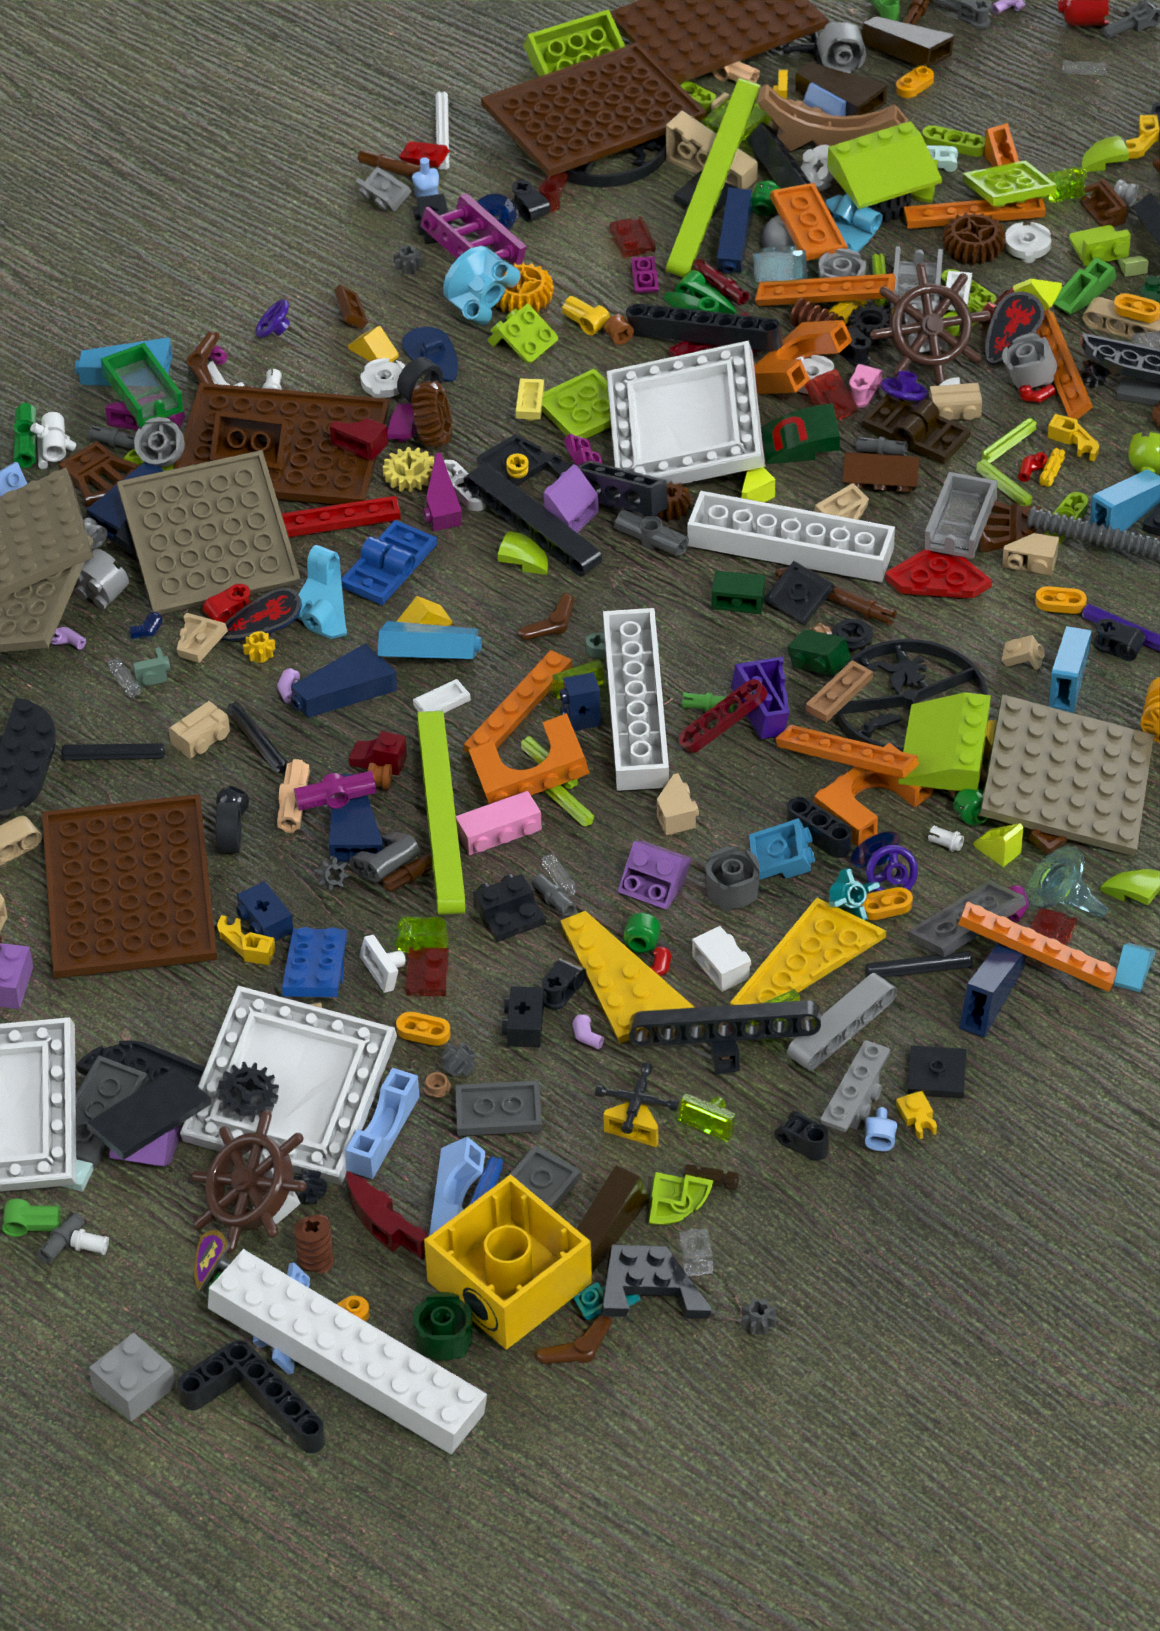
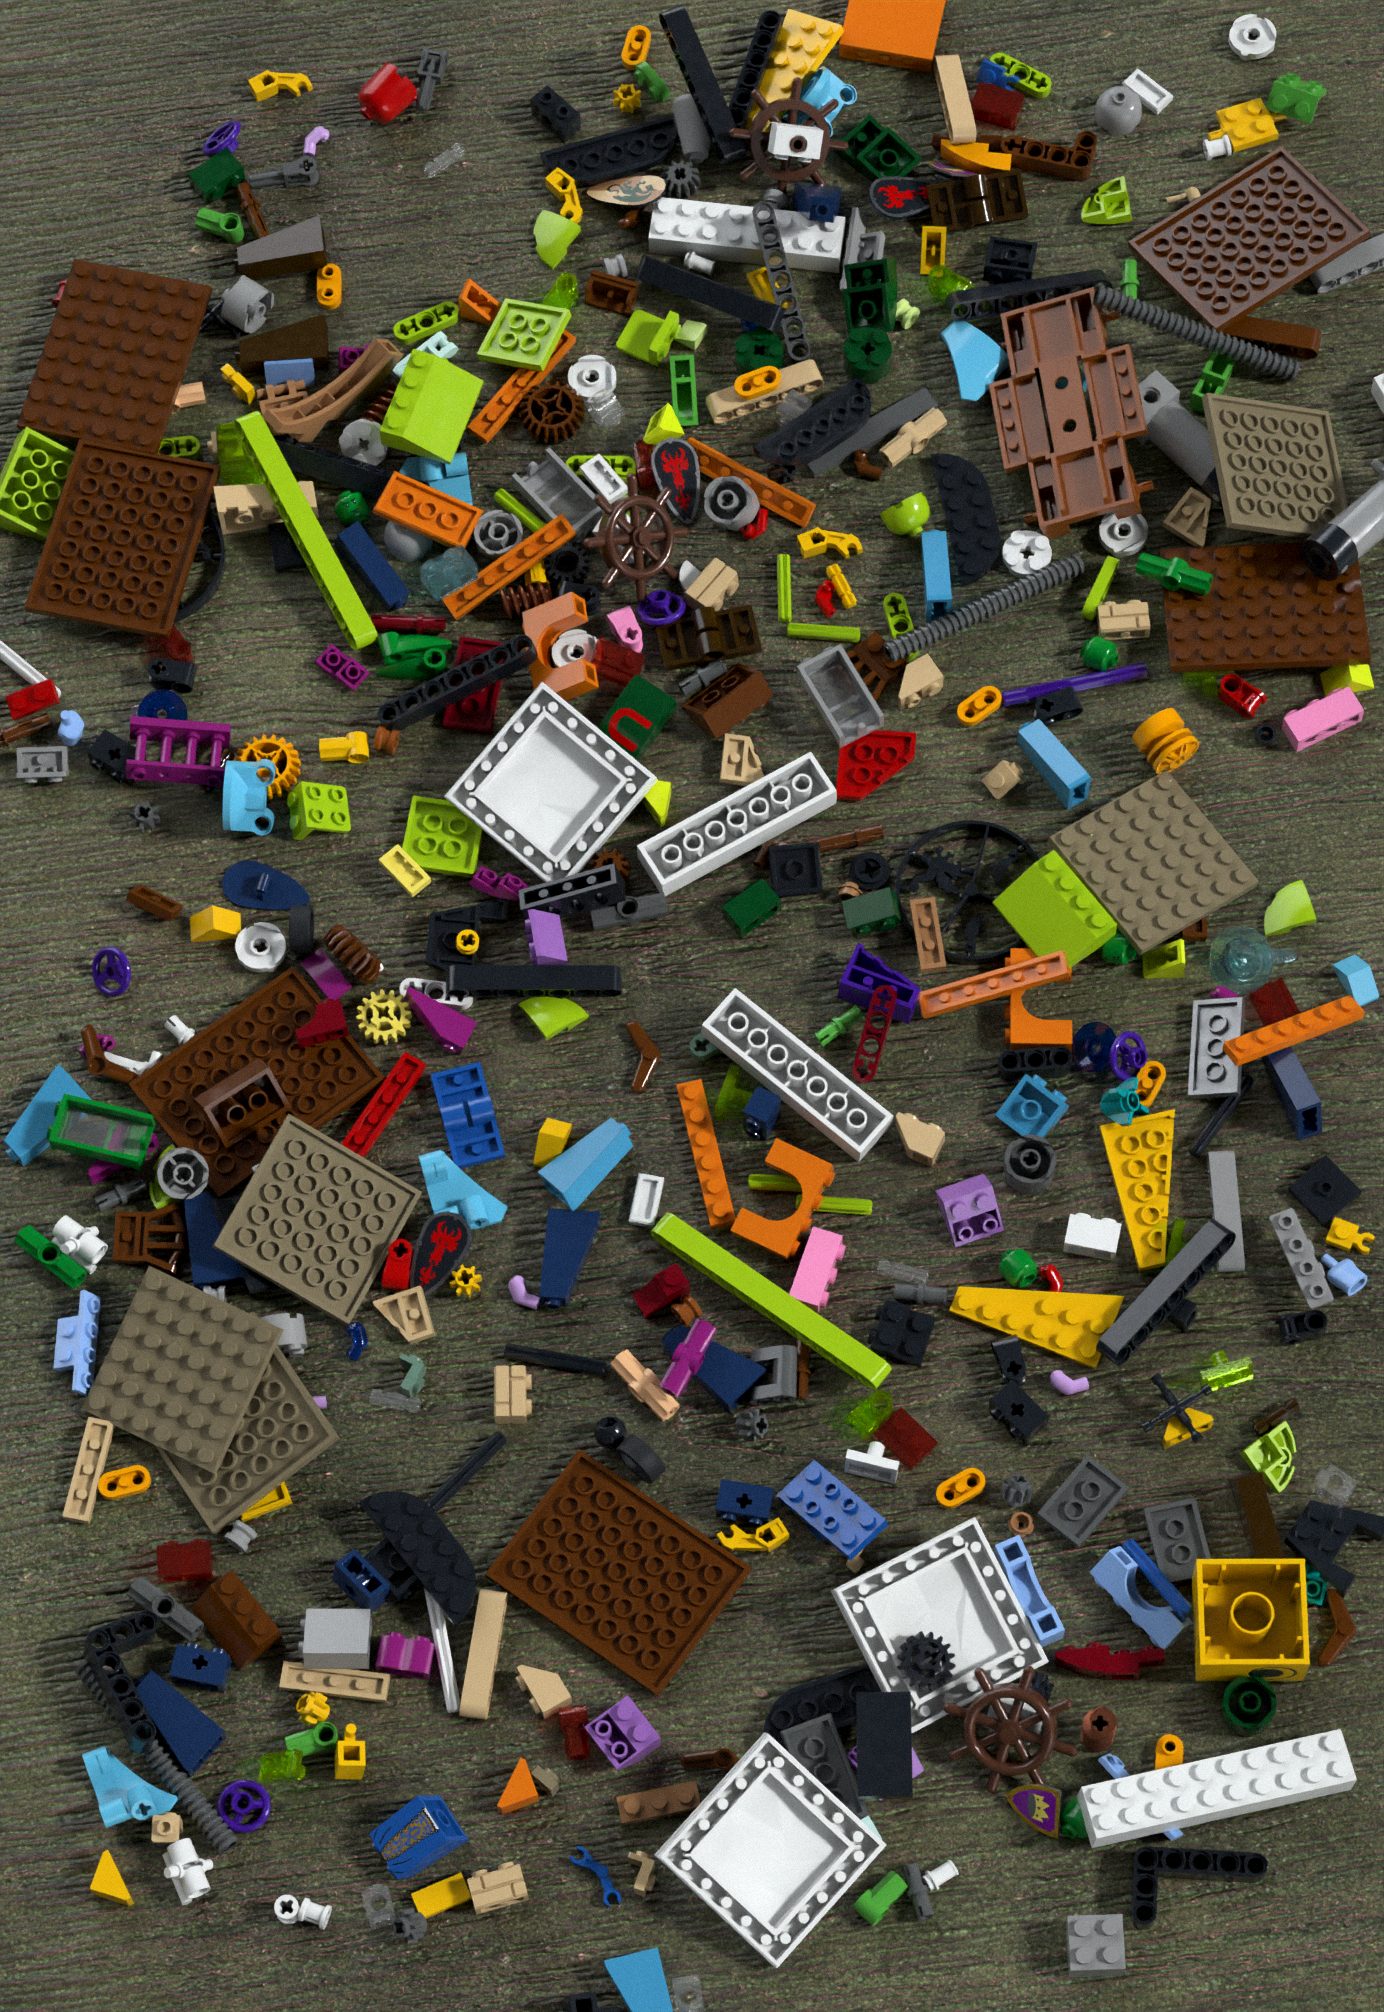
camera: 45 degrees left, 20 degrees up
clear red plate [609,216,656,258] -> none
white pin [928,825,964,852] -> none
none -> clear brick [584,389,626,428]

